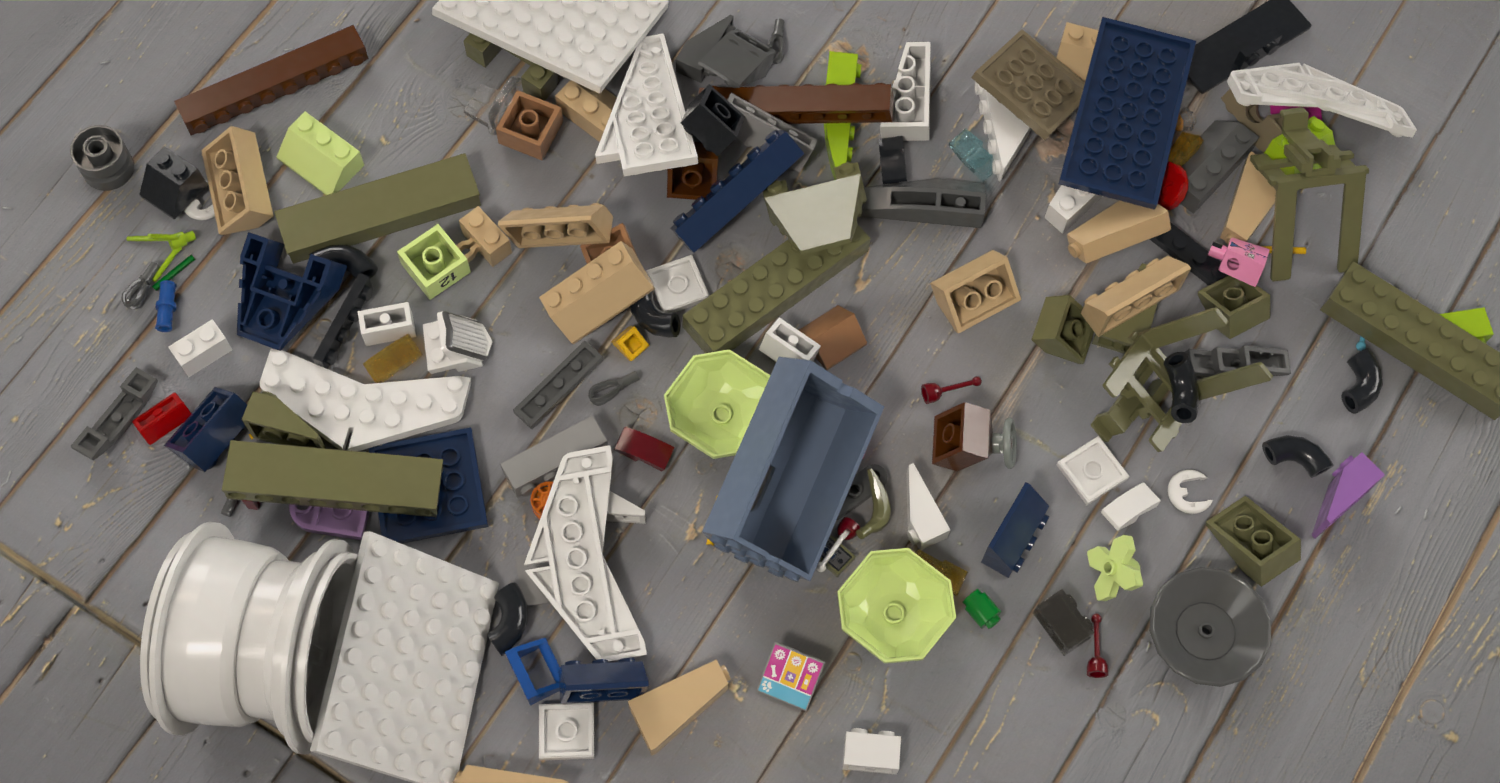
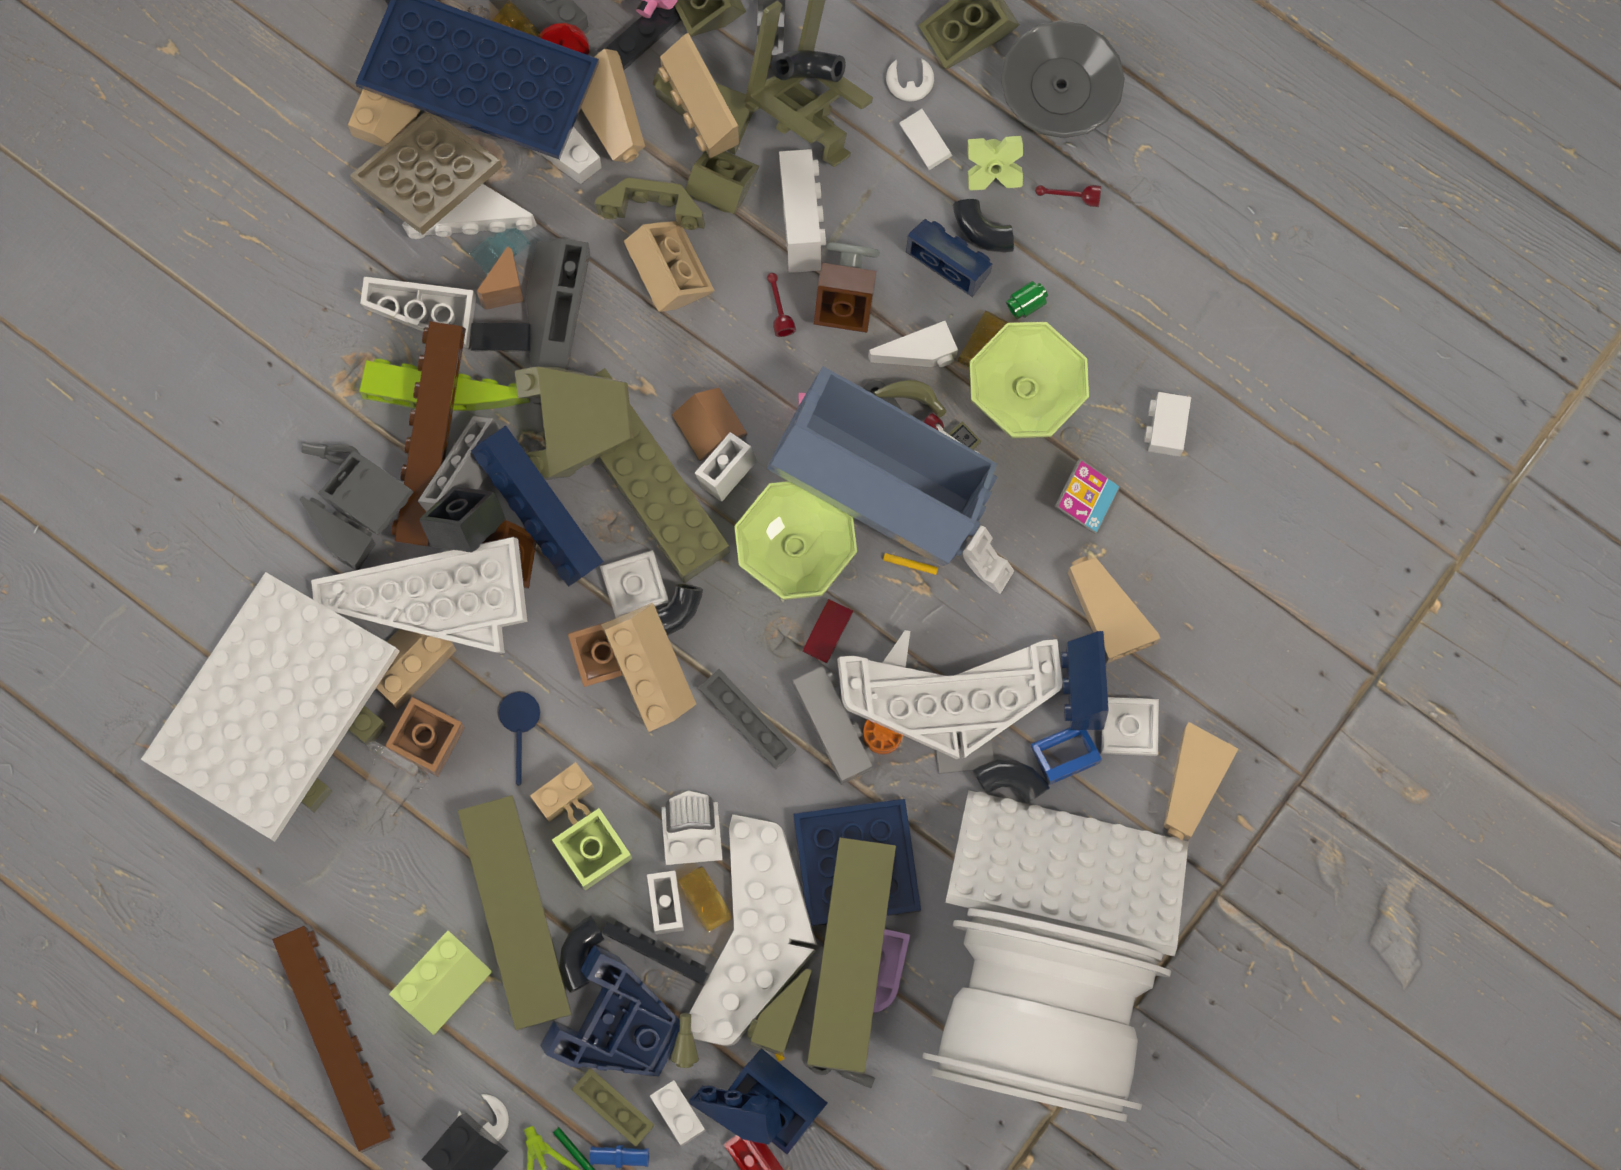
camera: 85 degrees left, 10 degrees up
tan slope [201,126,273,235] -> none
tan slope [498,203,613,248] -> none
dark grey piece [588,371,640,406] -> none
yellow slope [611,326,650,361] -> none
clear smoke brick [1033,589,1094,656] -> none
white tile [1056,436,1130,506] -> none
none -> medium nougat slope [477,246,524,310]
none -> dark blue piece [498,691,541,786]
none -> olive plate [571,1068,655,1147]
none -> olive slope [595,177,705,230]
none -> olive cone [671,1013,699,1068]
none -> dark blue slope [689,1085,782,1145]
none -> white wedge [779,149,826,273]
none -> black cylinder [953,199,1014,253]
none -> white slope [963,525,1014,594]

